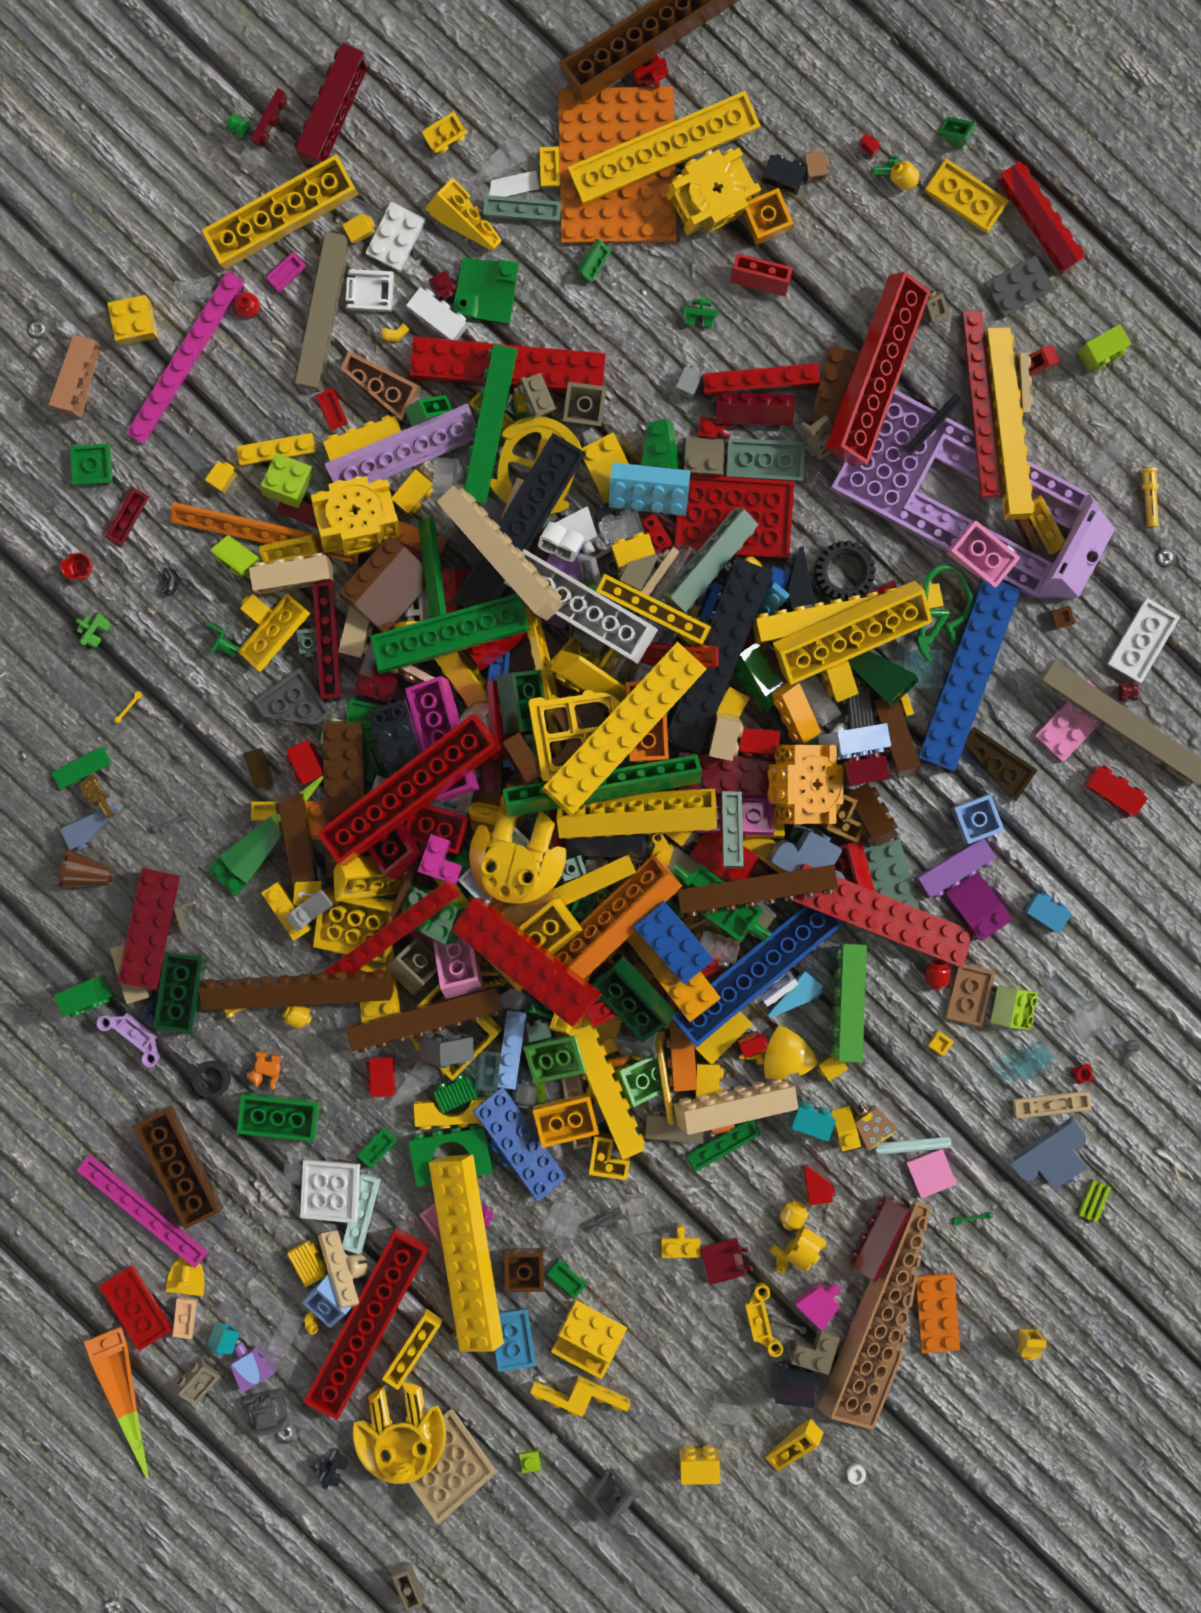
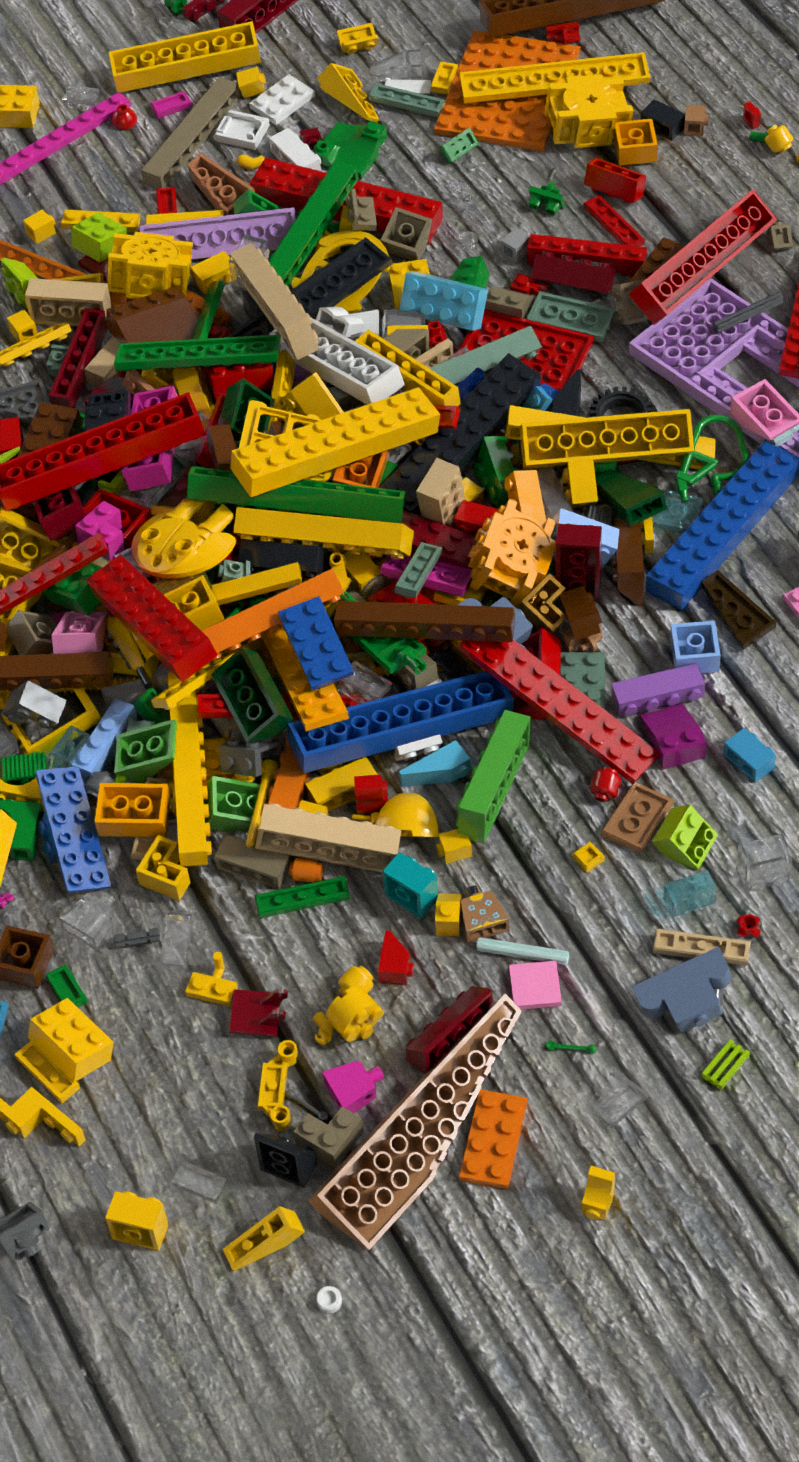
camera: 25 degrees right, 35 degrees down
none -> red tile [584,195,645,247]

